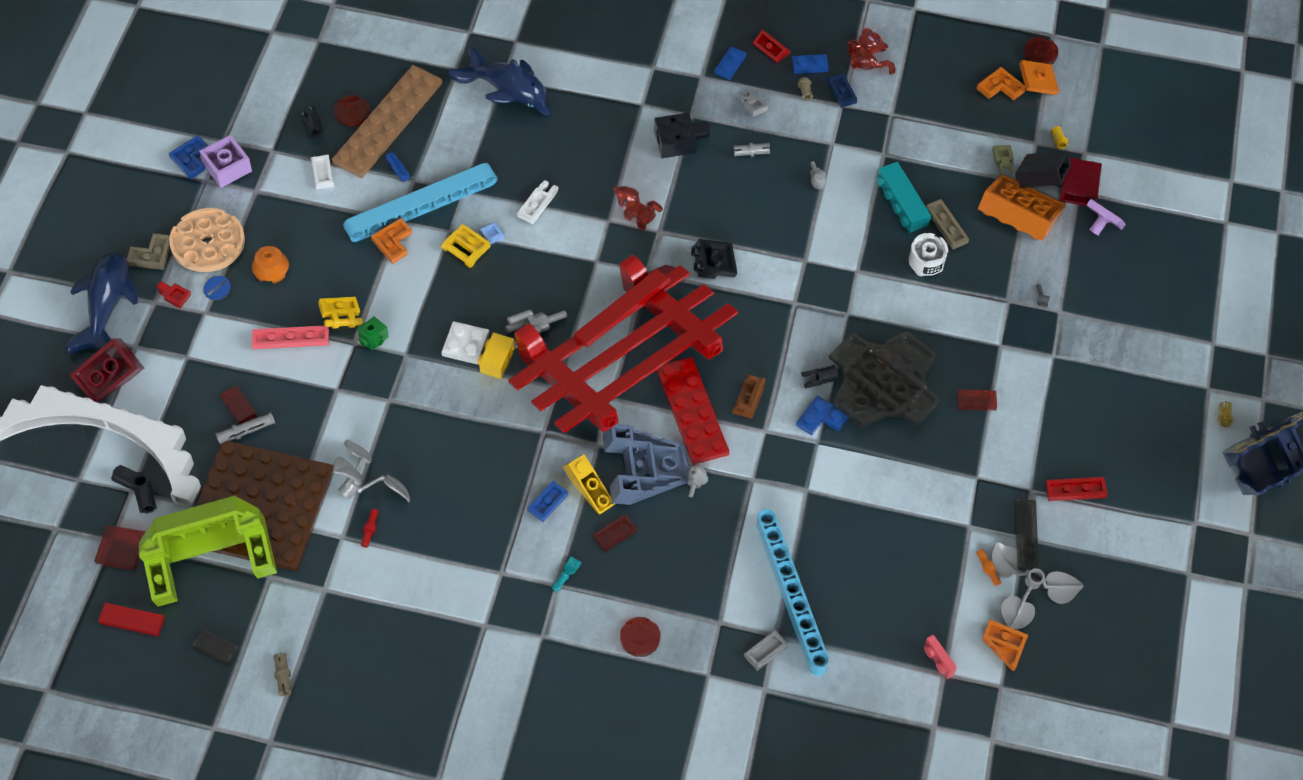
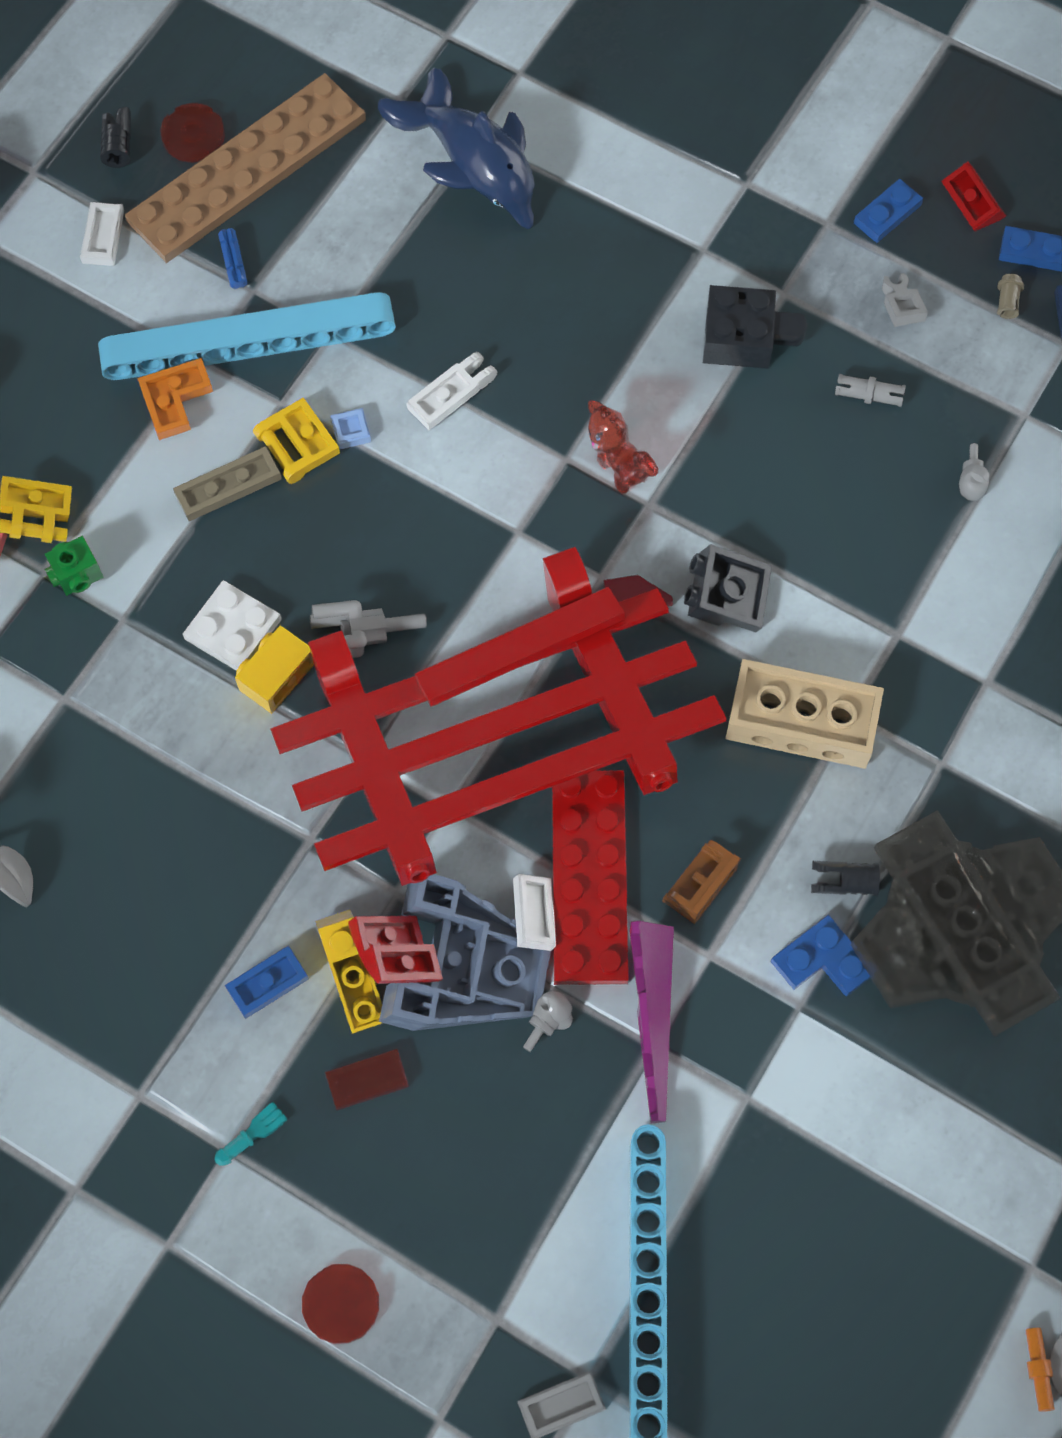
camera: 20 degrees right, 10 degrees up
none -> dark tan plate [173,446,282,521]
none -> red slope [348,916,443,984]
none -> white tile [513,874,556,951]
none -> magenta wedge [630,921,674,1124]
none -> tan brick [725,659,884,769]

